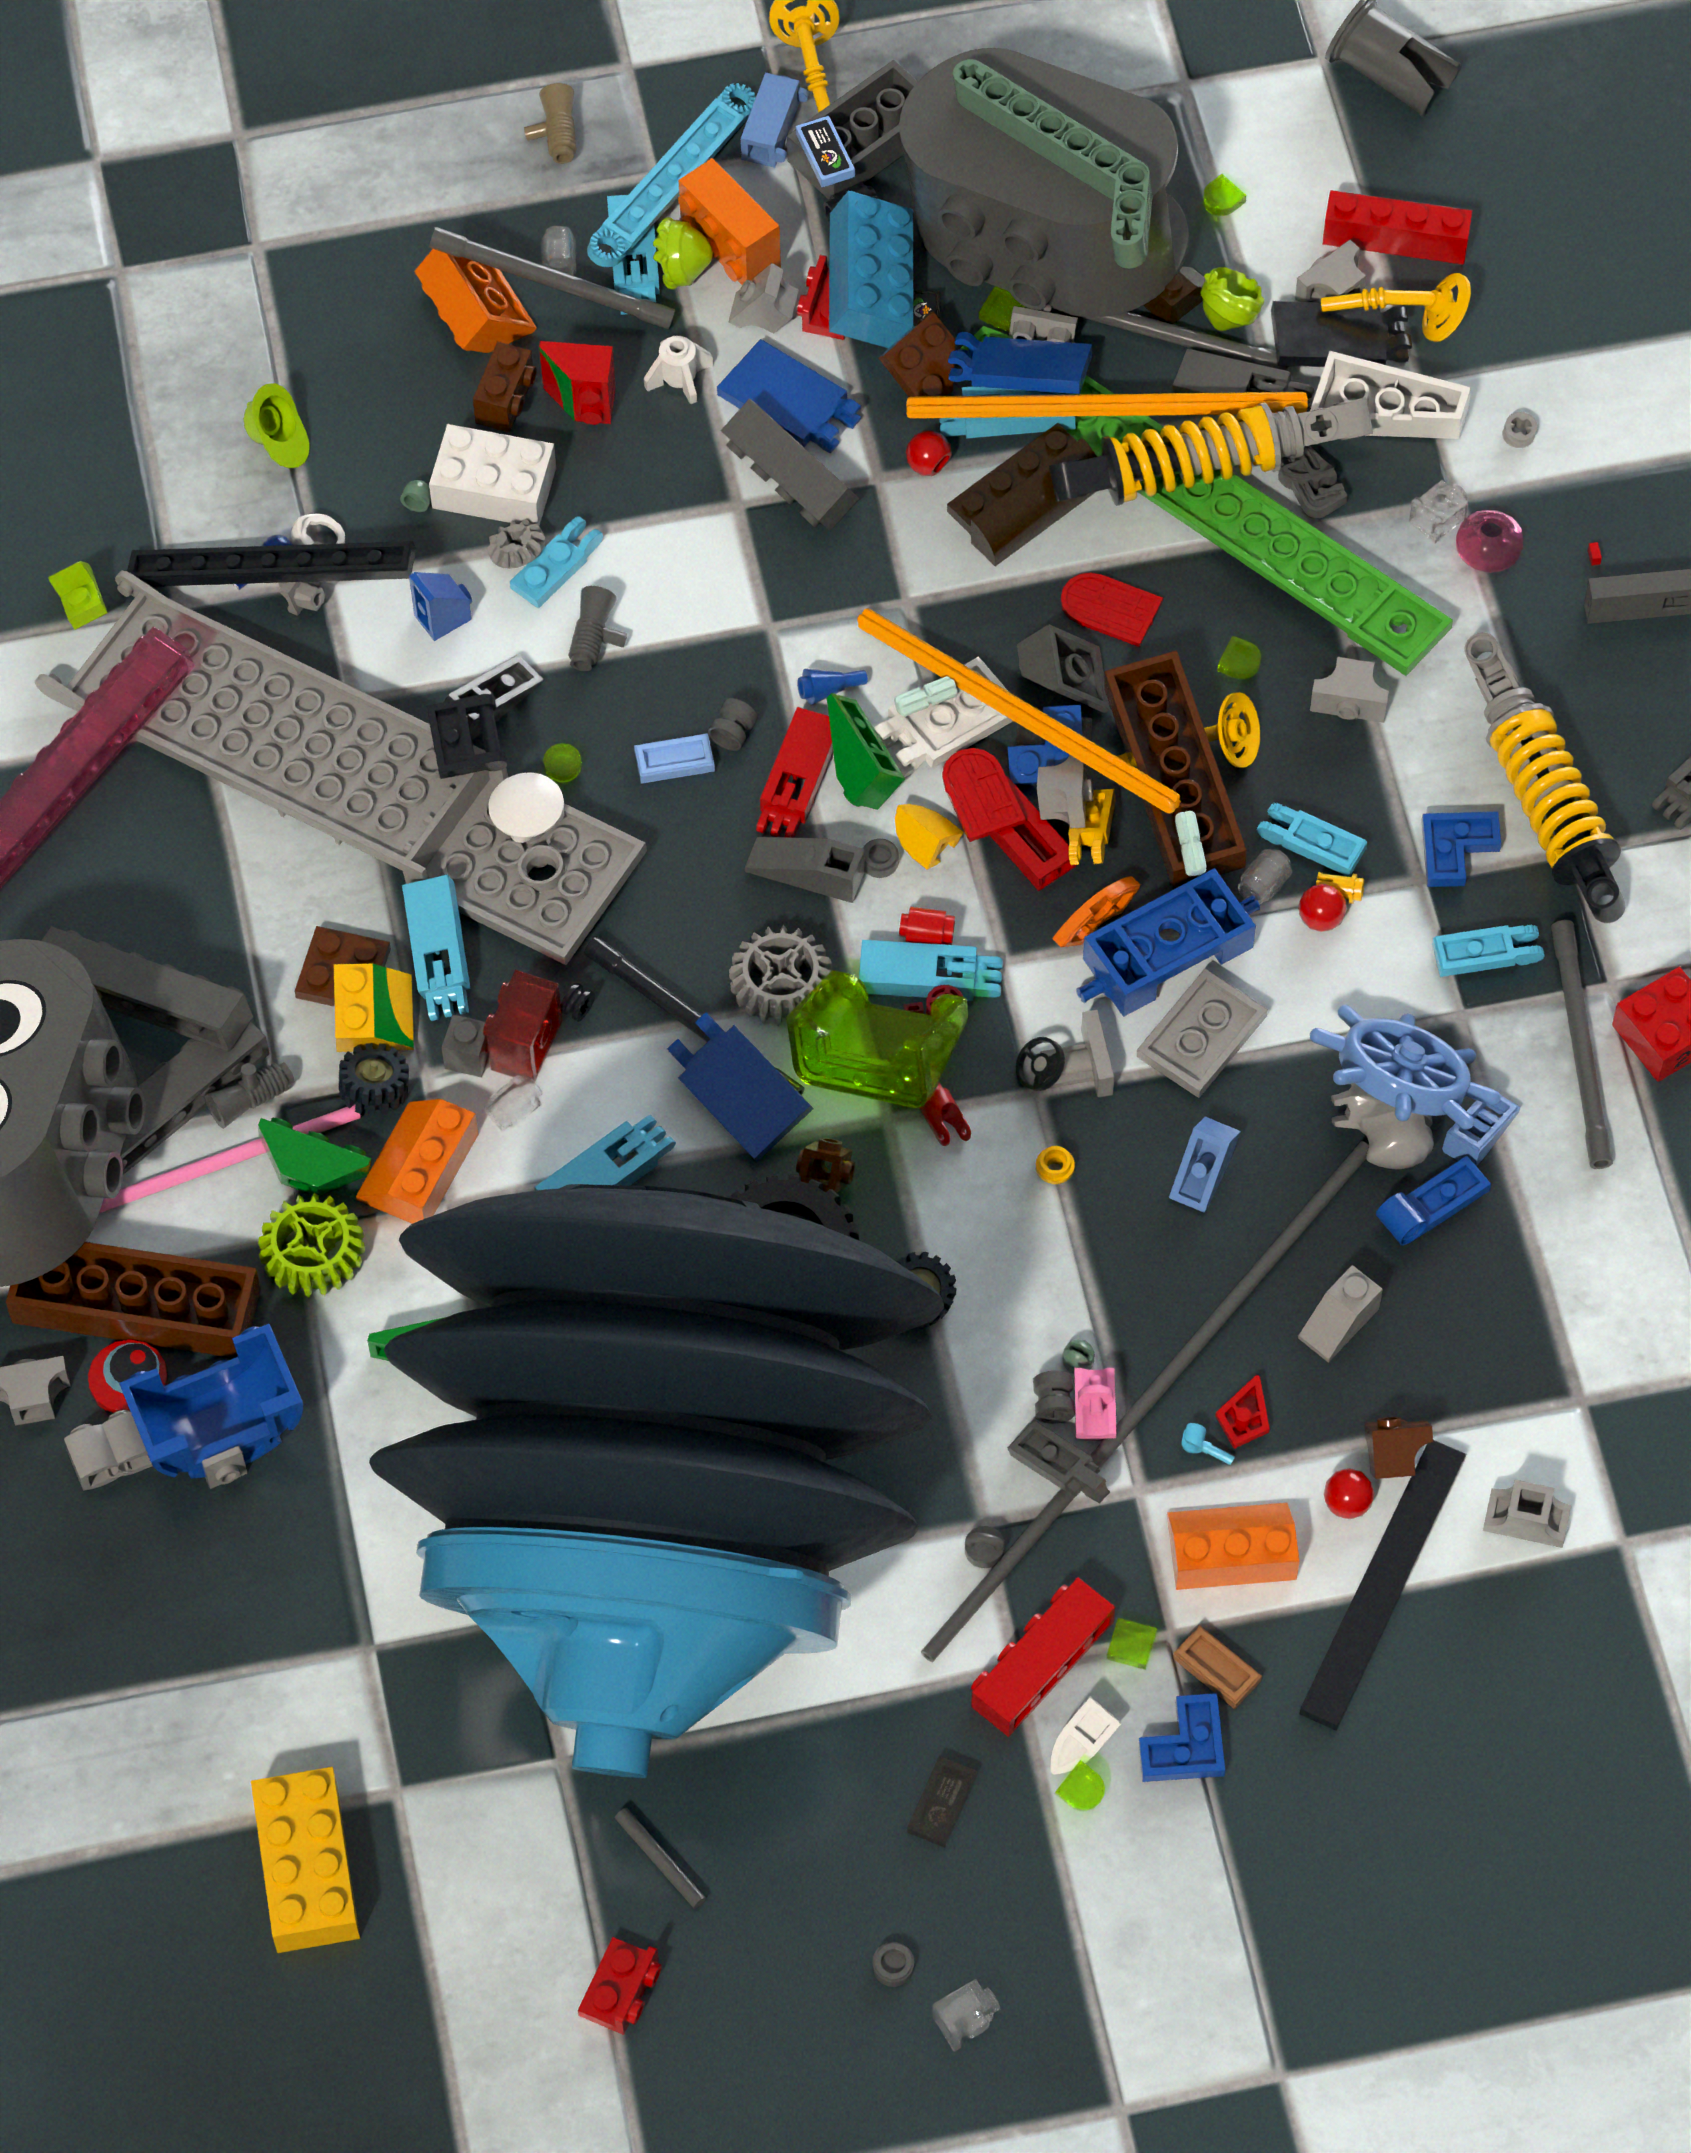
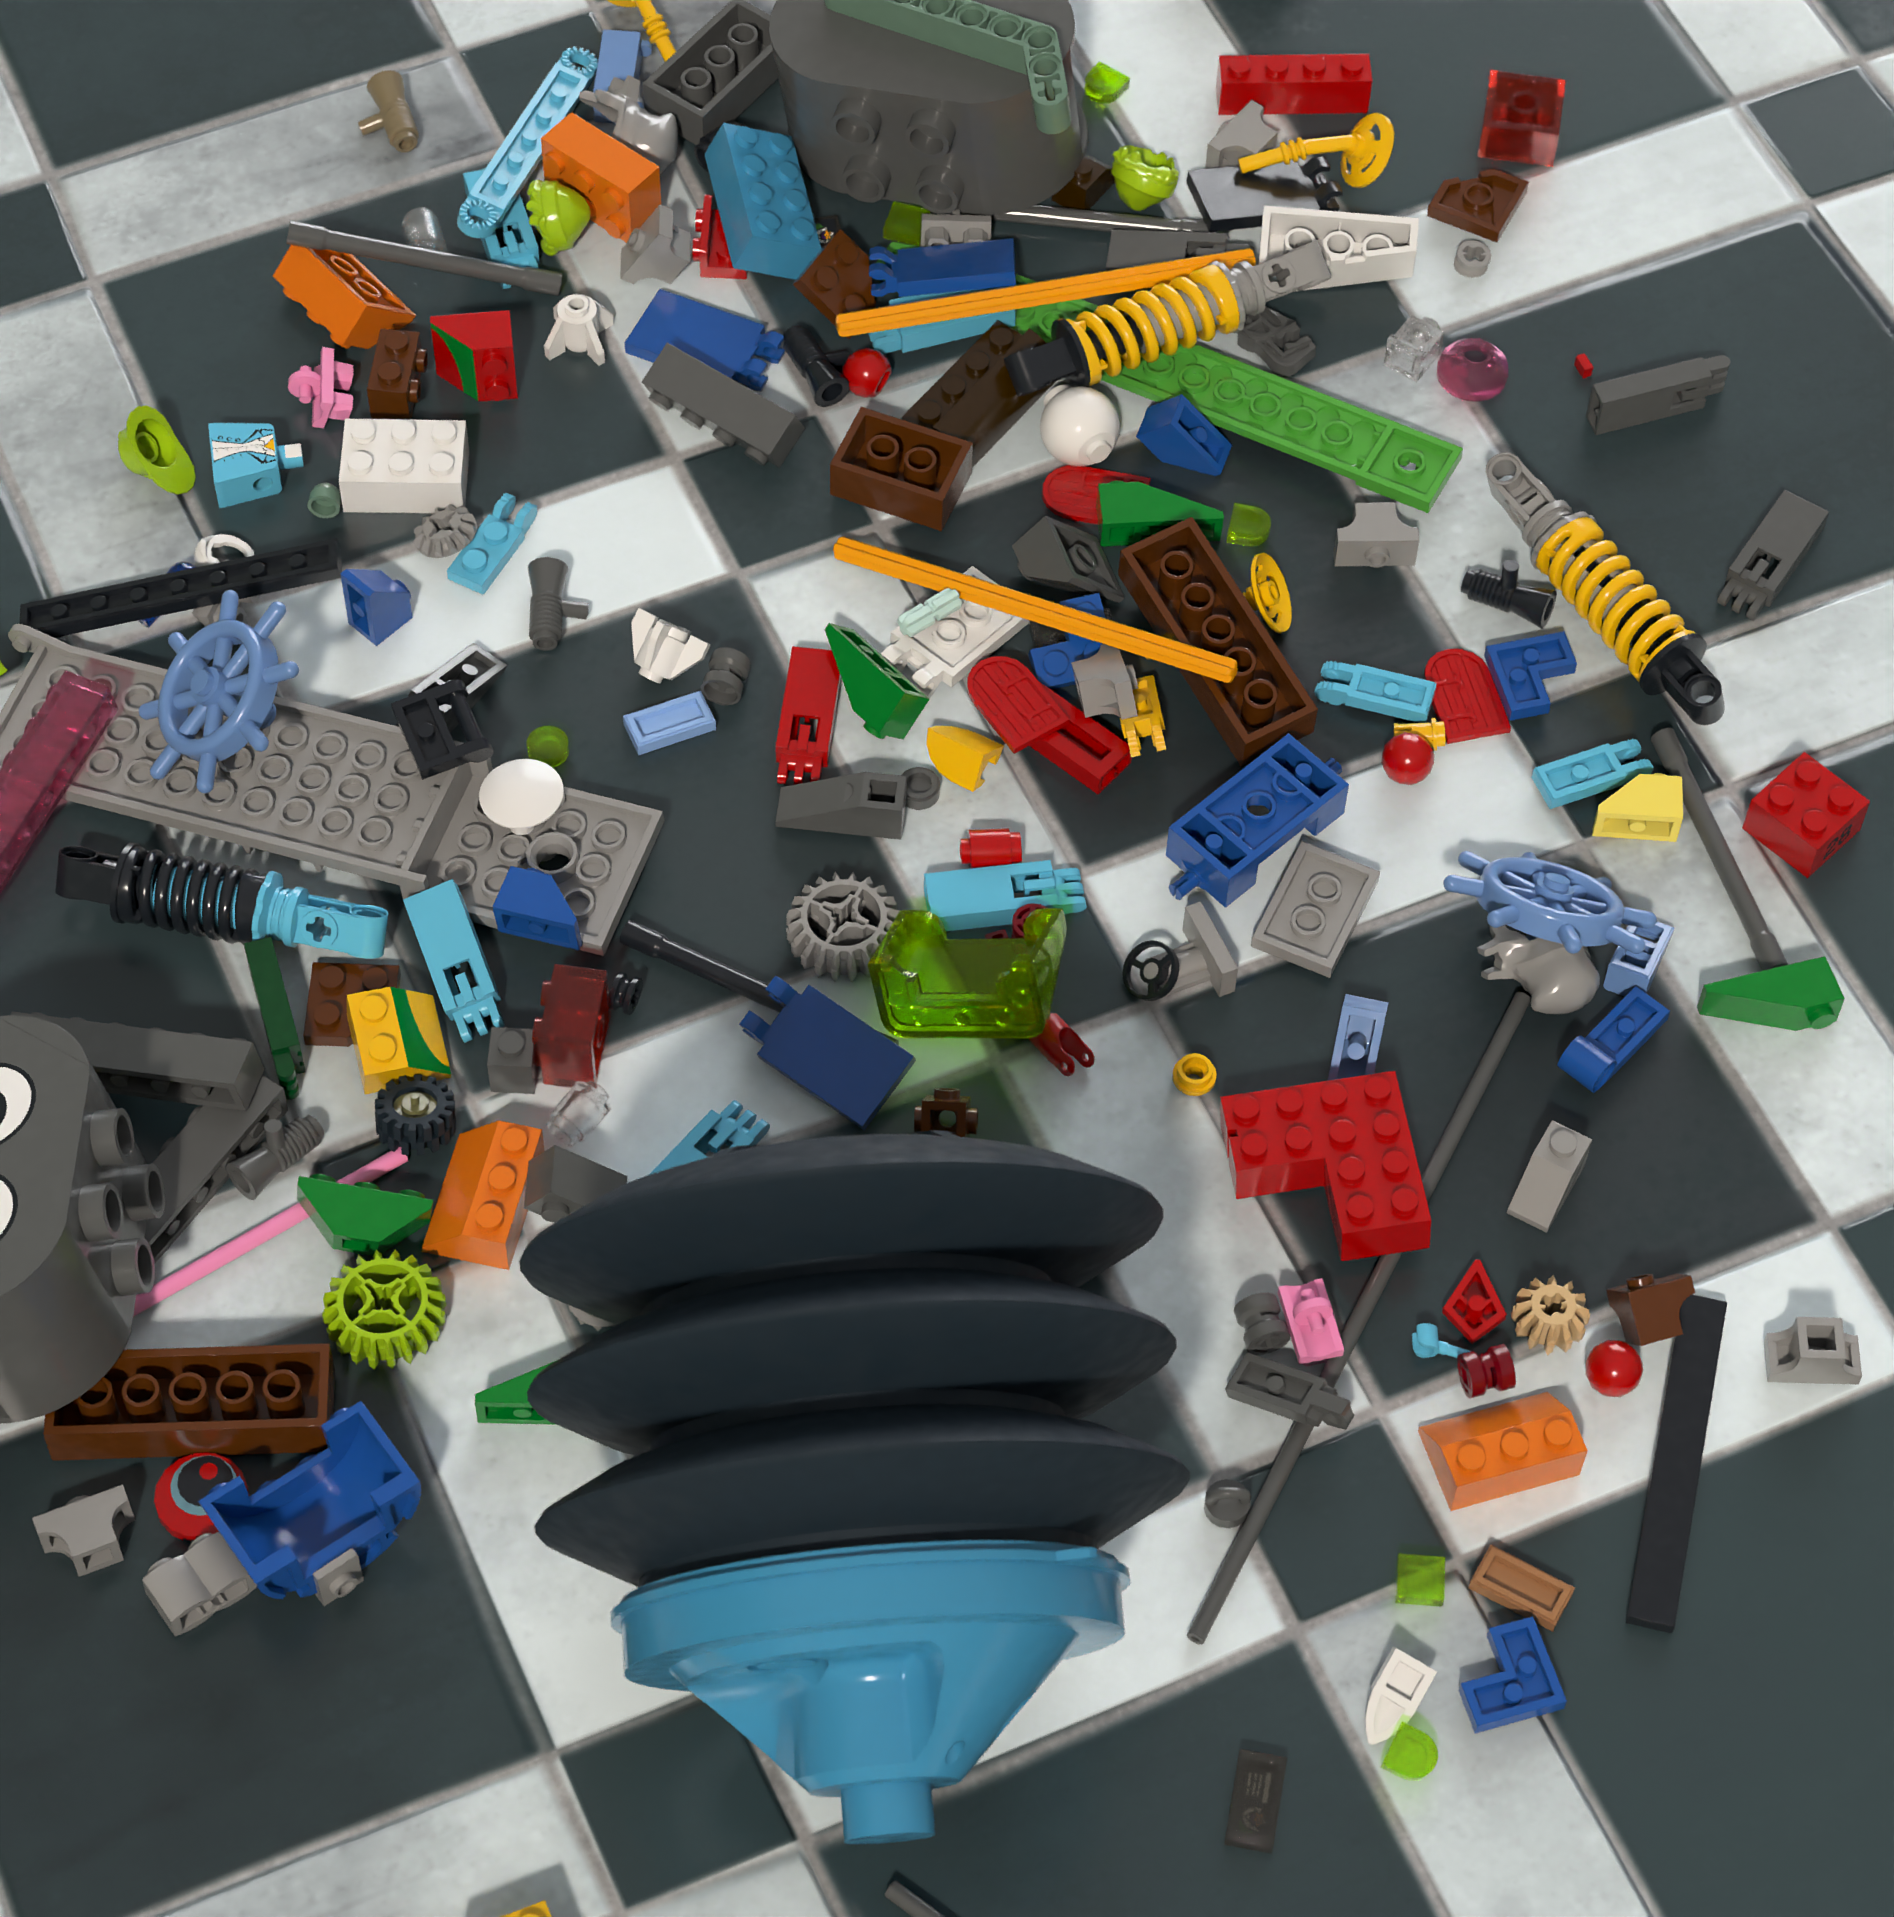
camera: 15 degrees left, 5 degrees down
tile [796,116,855,187] -> none
blue cone [797,669,868,705] -> none
red brick [971,1577,1115,1737] -> none
orange tile [1052,876,1141,947] -> none
sand green hinge [1063,1339,1095,1374] -> none
light aqua piece [1175,811,1206,876] -> none
clear brick [1237,849,1292,905] -> none
none -> black piece [55,842,389,959]
none -> medium blue piece [138,590,299,794]
none -> medium azure torso [208,423,304,508]
none -> dark green hinge [243,937,306,1100]
none -> bright pink hips [288,347,353,429]
none -> blue slope [492,866,582,950]
none -> dark grey brick [524,1145,628,1223]
none -> light grey piece [579,76,678,175]
none -> white brick [631,608,710,684]
none -> black piece [783,325,850,407]
none -> reddish brown brick [830,406,973,531]
none -> white brick [1040,385,1120,466]
none -> green slope [1096,481,1224,547]
none -> blue slope [1136,394,1232,476]
none -> red piece [1220,1071,1431,1261]
none -> red window [1424,649,1511,744]
none -> reddish brown plate [1427,169,1529,243]
none -> dark red wheel [1457,1344,1516,1399]
none -> black piece [1461,560,1557,629]
none -> clear red brick [1478,70,1566,167]
none -> tan gear [1511,1275,1590,1356]
none -> light yellow slope [1592,773,1683,842]
none -> green slope [1697,956,1845,1031]

